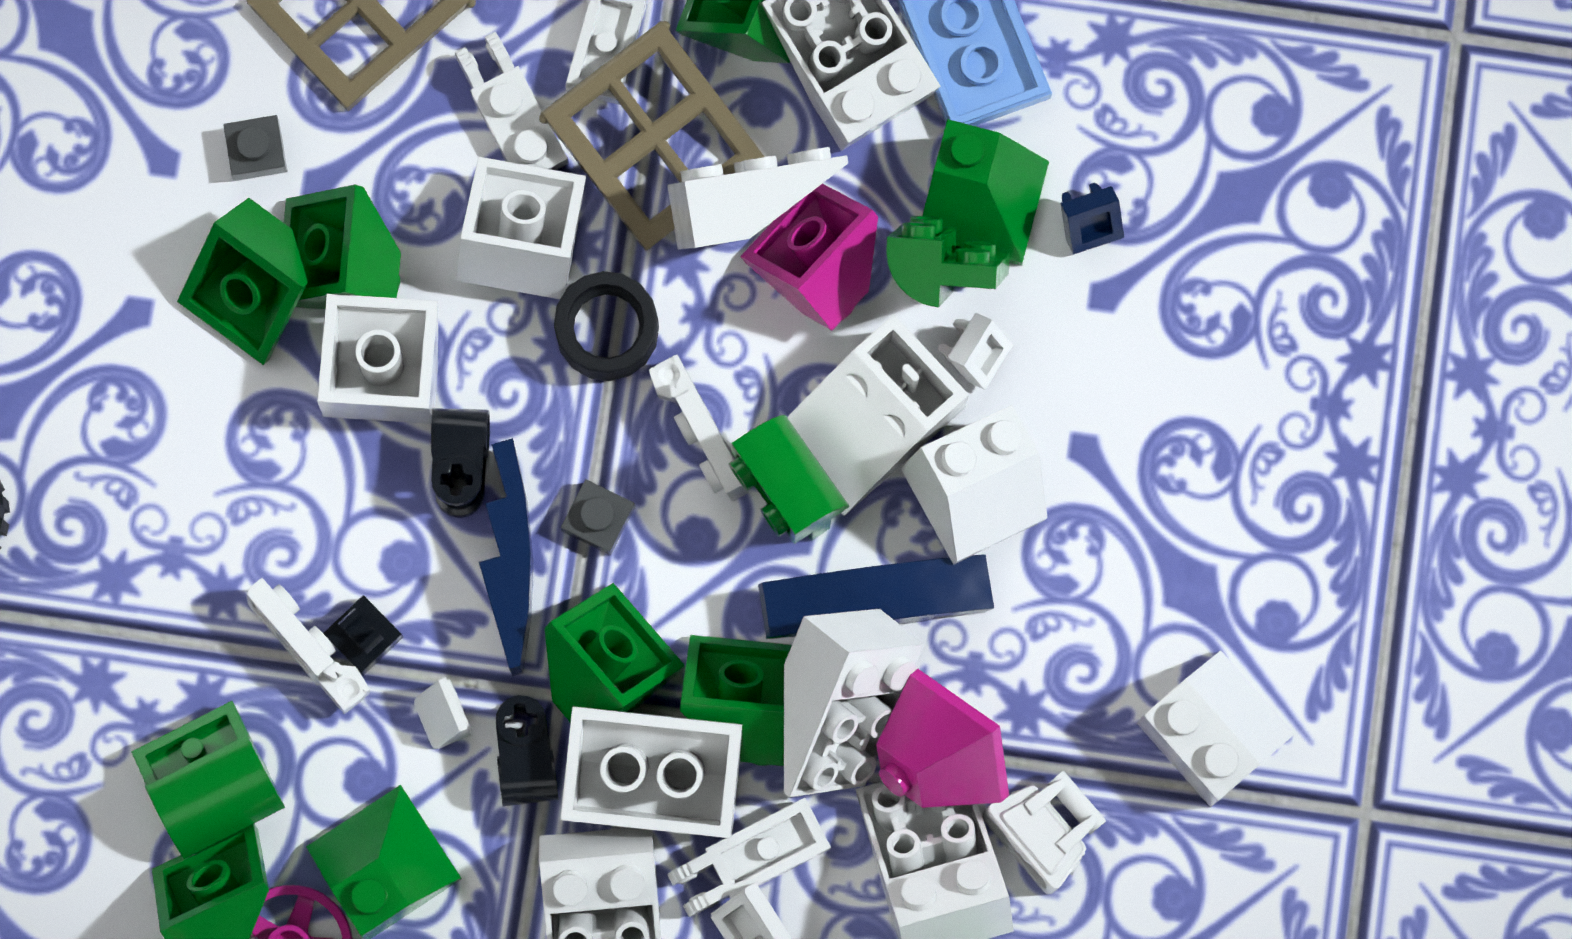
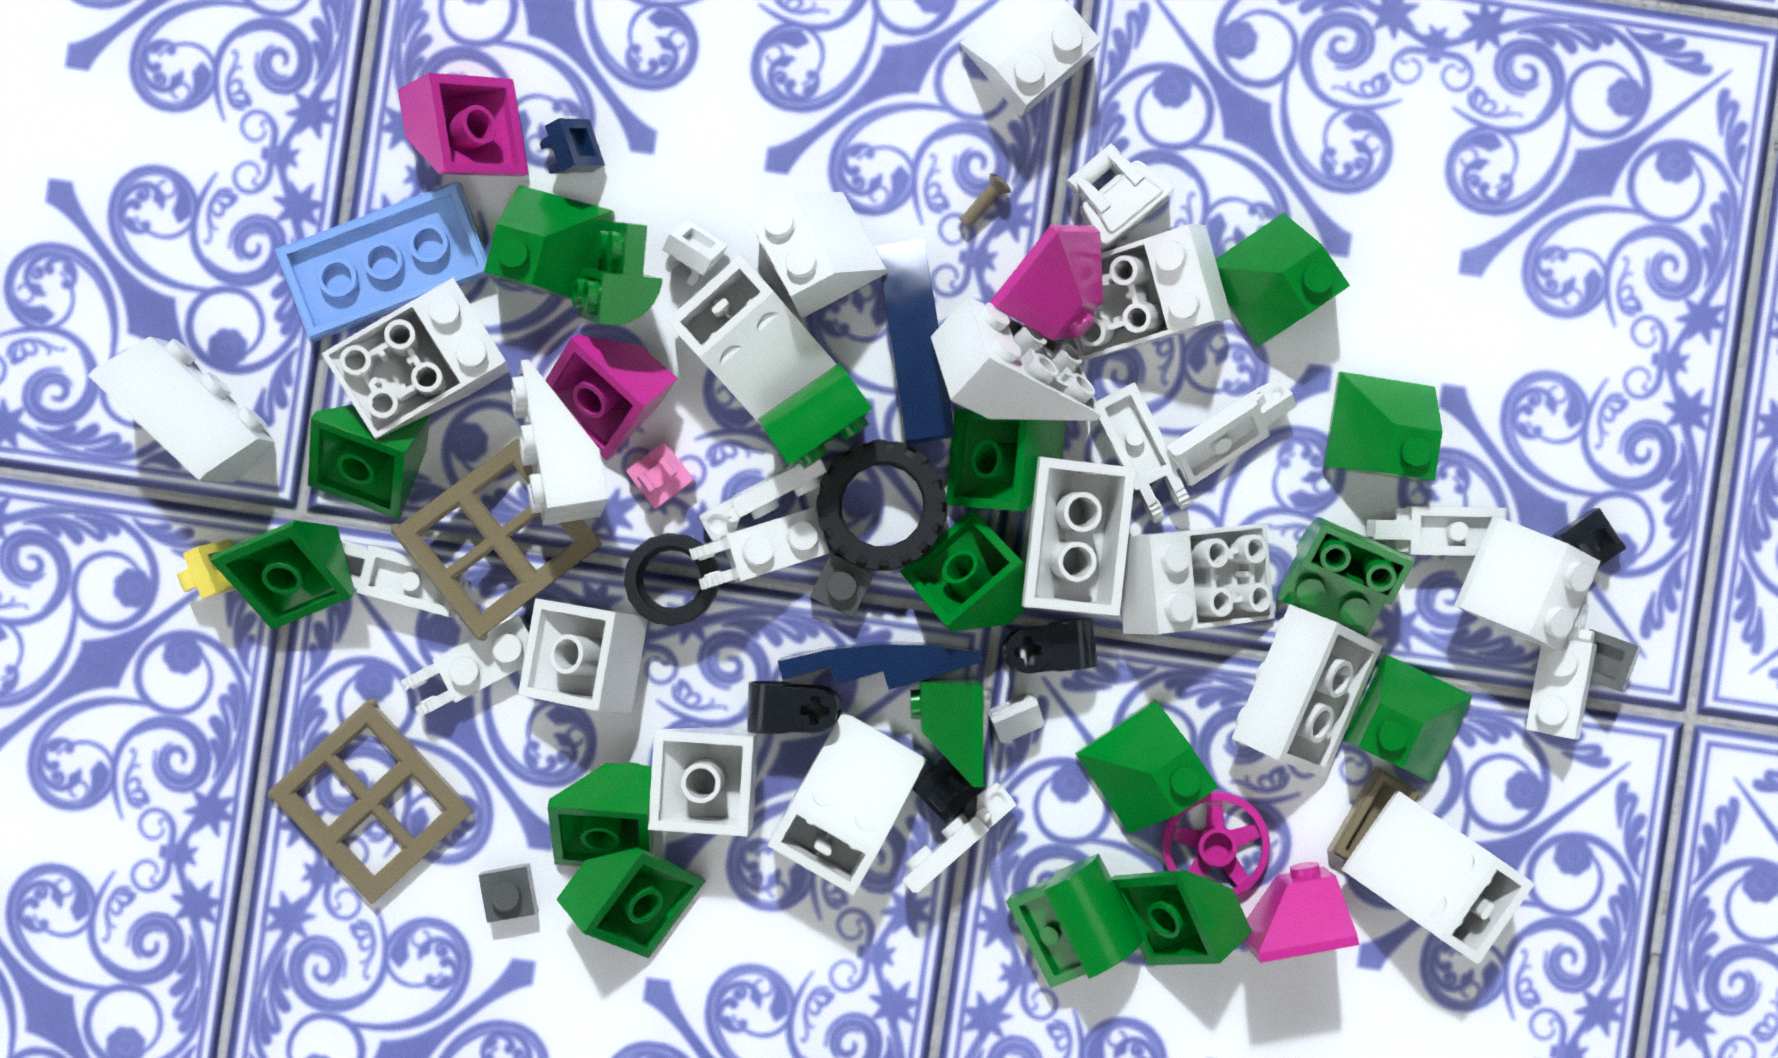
camera: 80 degrees left, 10 degrees up
none -> dark pink slope [398,73,528,177]
none -> bright pink tile [626,441,695,510]
none -> white hinge [689,507,830,590]
none -> white slope [767,710,927,896]
none -> black tyre [816,439,947,571]
none -> green slope [910,677,984,787]
none -> dark tan piece [959,173,1011,228]

